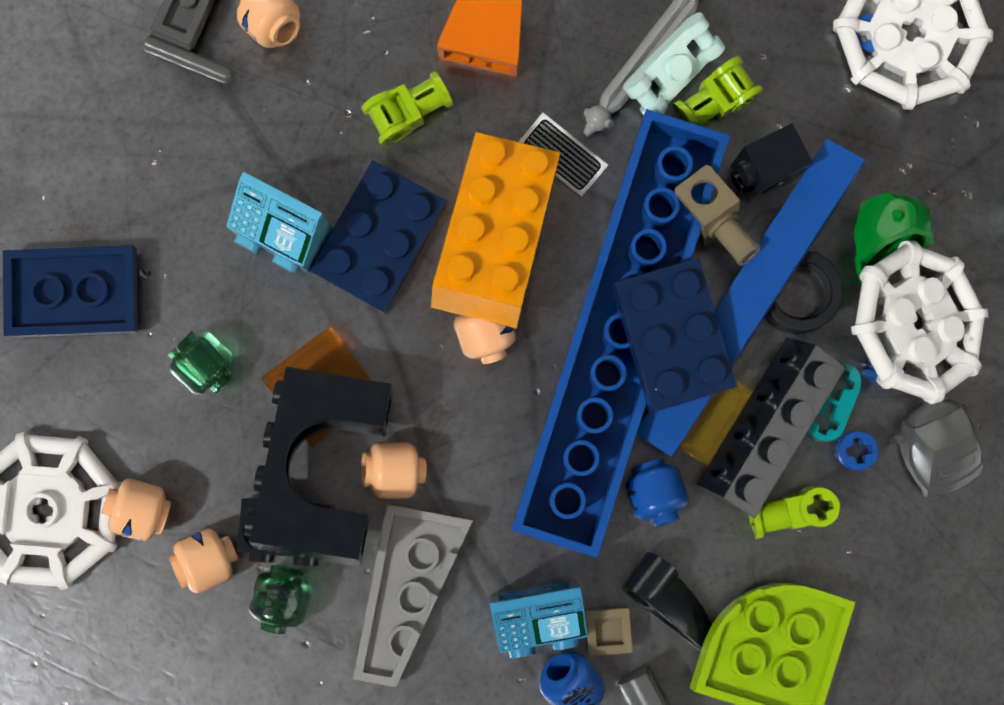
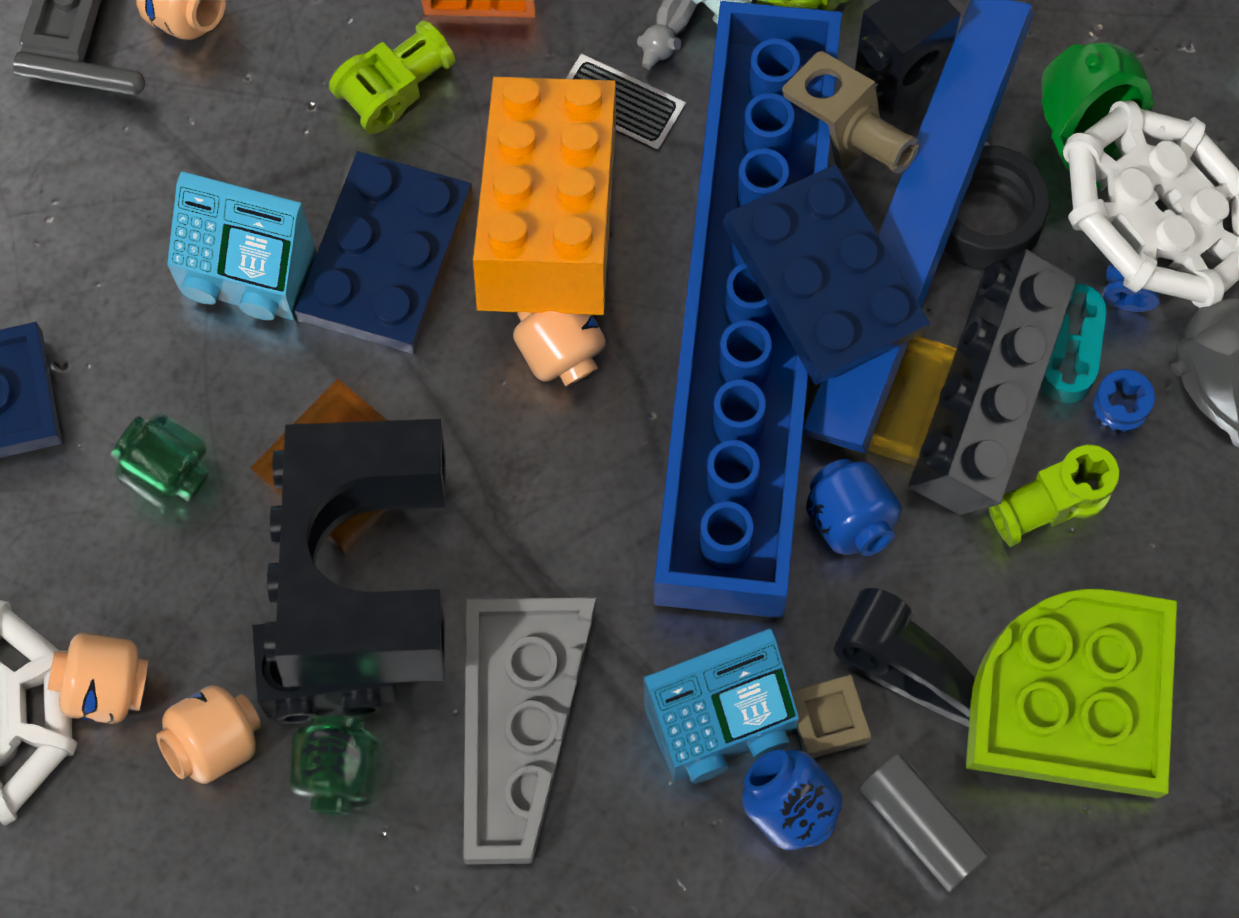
camera: 10 degrees left, 15 degrees down
light nougat head [361,442,427,499] -> none

